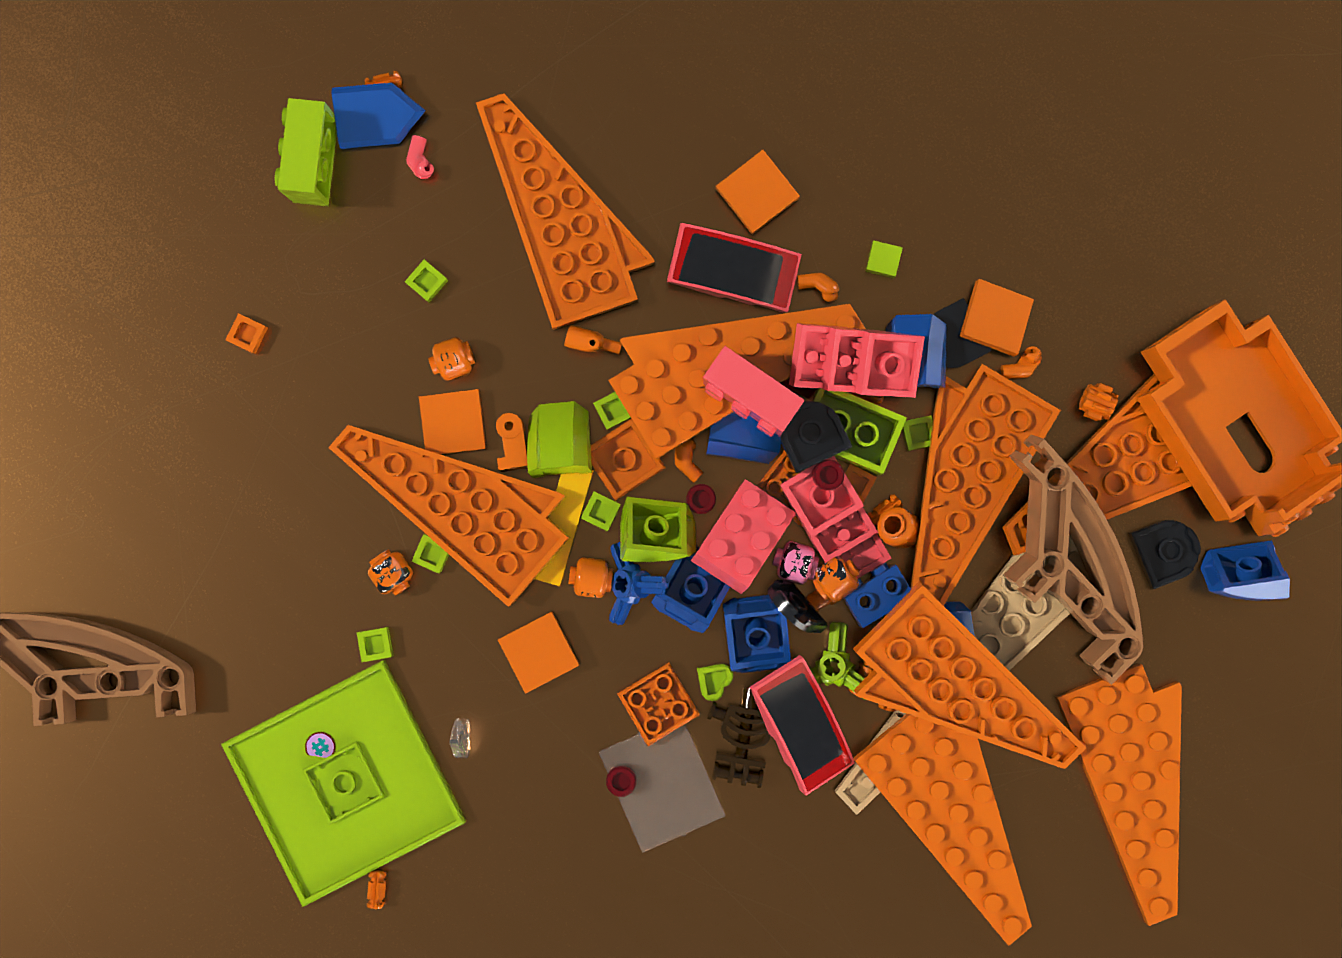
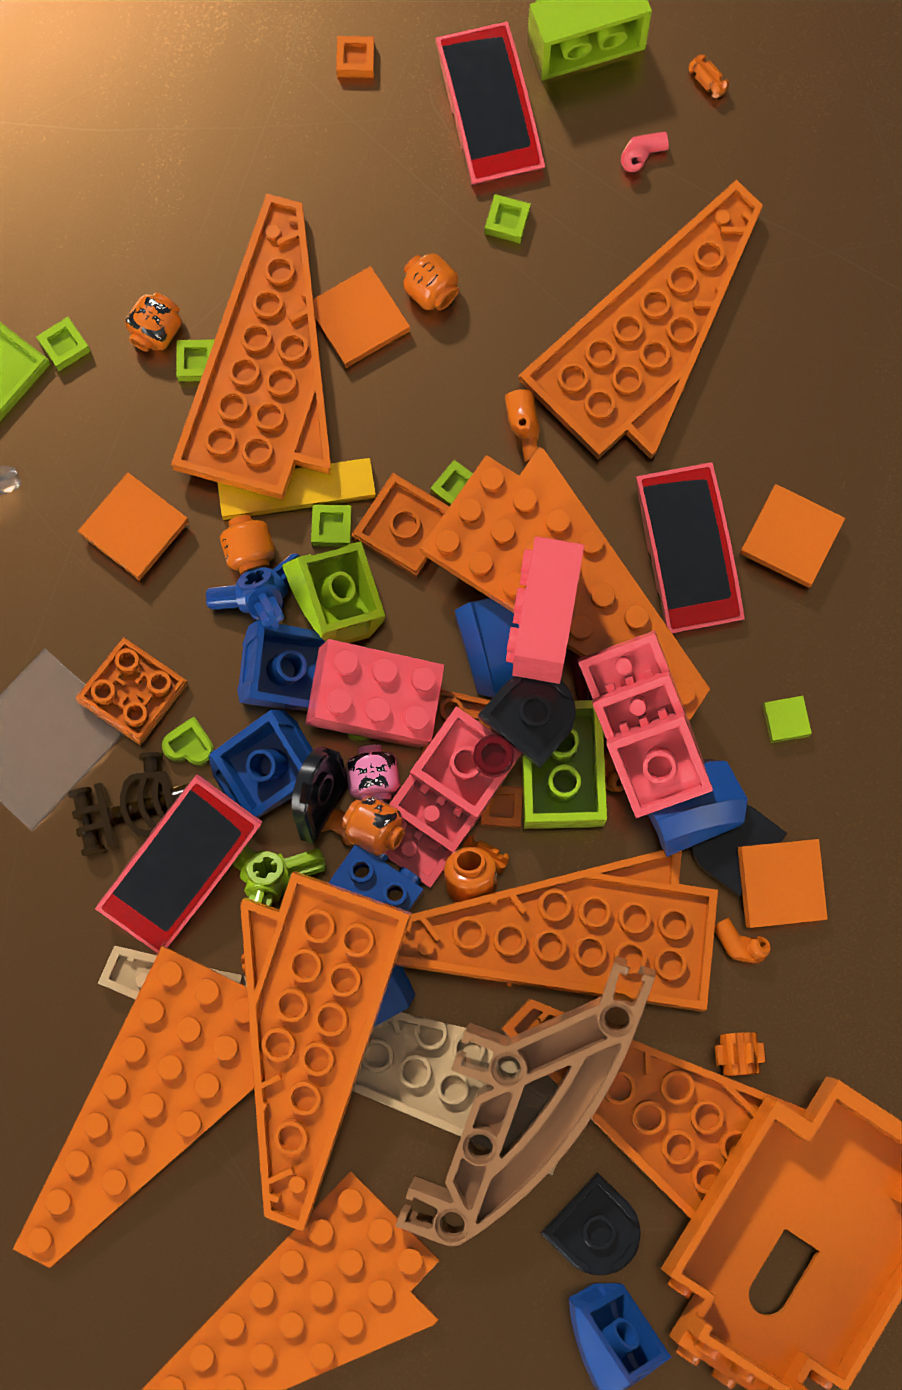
camera: 60 degrees right, 10 degrees down
blue tile [332,82,426,149] -> none
orange leg [496,413,528,472] -> none
lime slope [527,401,592,478] -> none
dark red tile [606,765,637,797] -> none
orange arm [675,438,704,483] -> none
dark red tile [686,484,716,514] -> none
orange arm [797,272,840,302] -> none
lime tile [902,415,933,451] -> none
none -> black slope [435,21,545,185]

